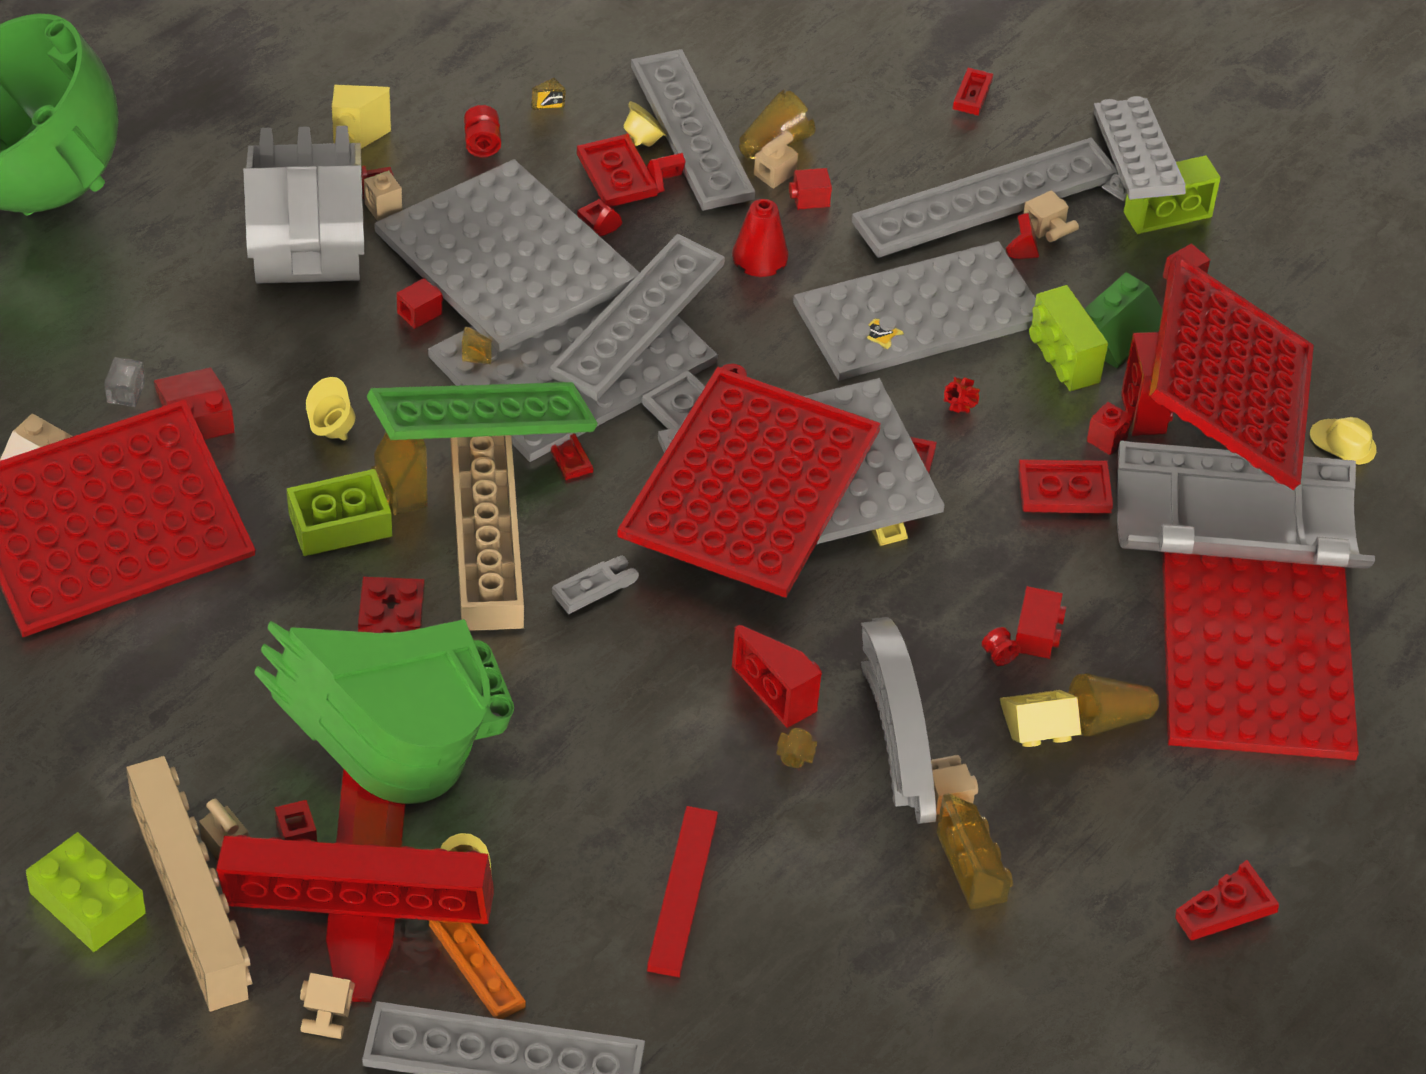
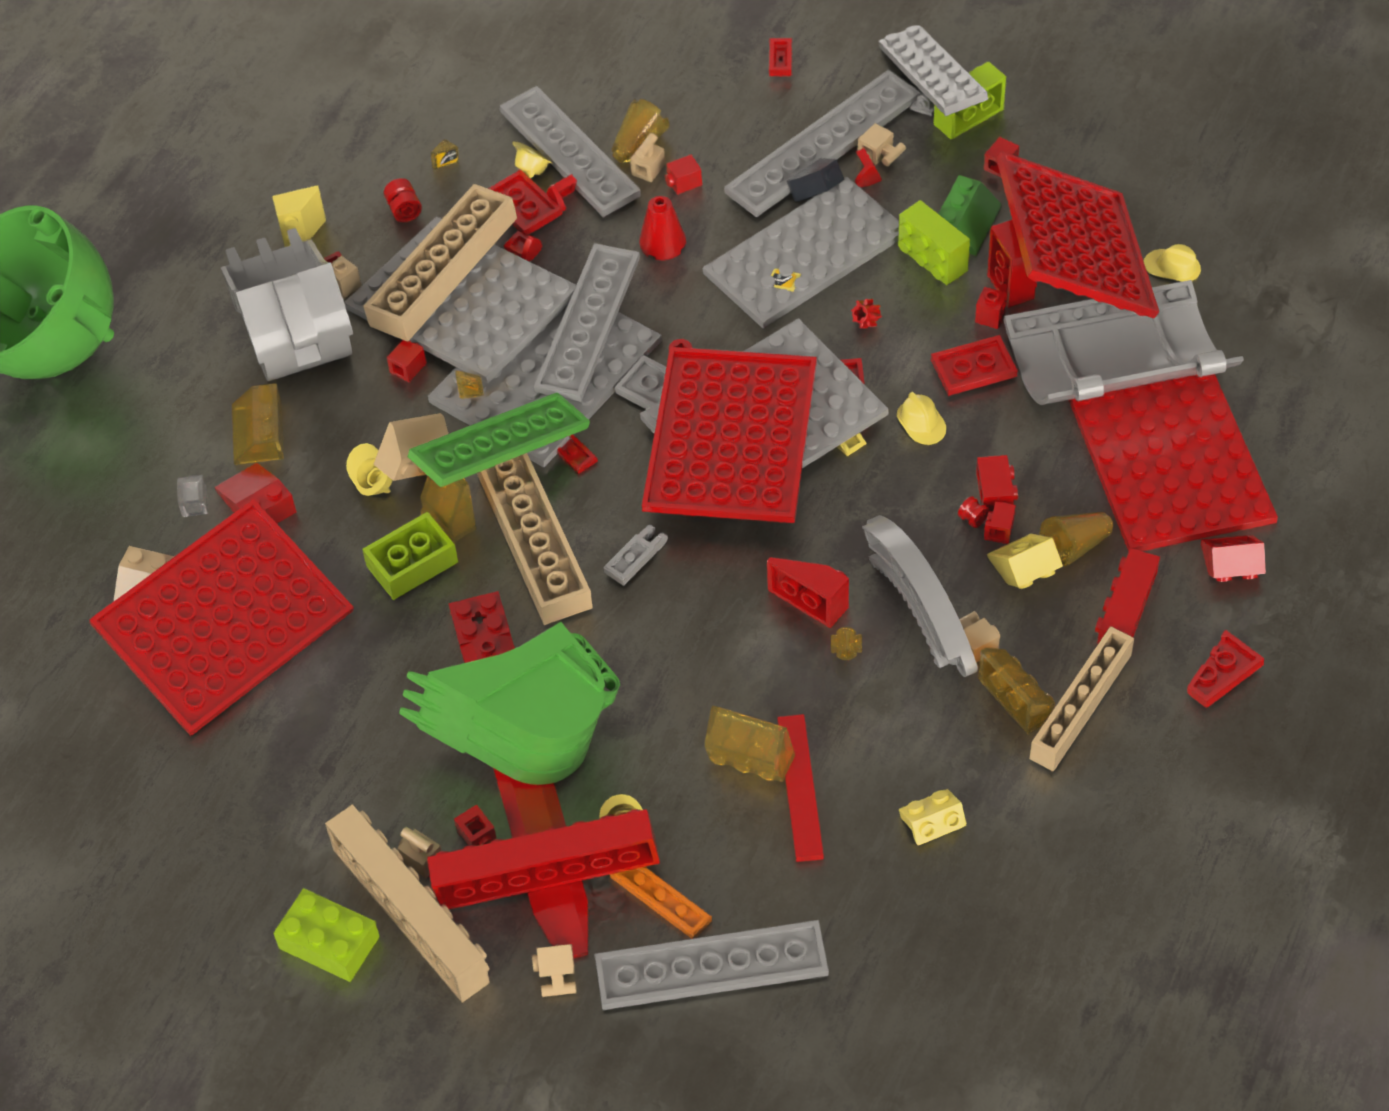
camera: 10 degrees left, 5 degrees up
none -> clear yellow slope [232,383,284,465]
none -> tan brick [363,184,517,341]
none -> tan slope [373,413,448,481]
none -> clear yellow slope [704,705,795,782]
none -> black slope [786,158,845,201]
none -> light yellow piece [897,392,946,445]
none -> light yellow bracket [899,789,966,845]
none -> red brick [984,502,1016,544]
none -> tan brick [1030,626,1134,772]
none -> red brick [1095,548,1160,644]
none -> slope [1201,535,1266,582]

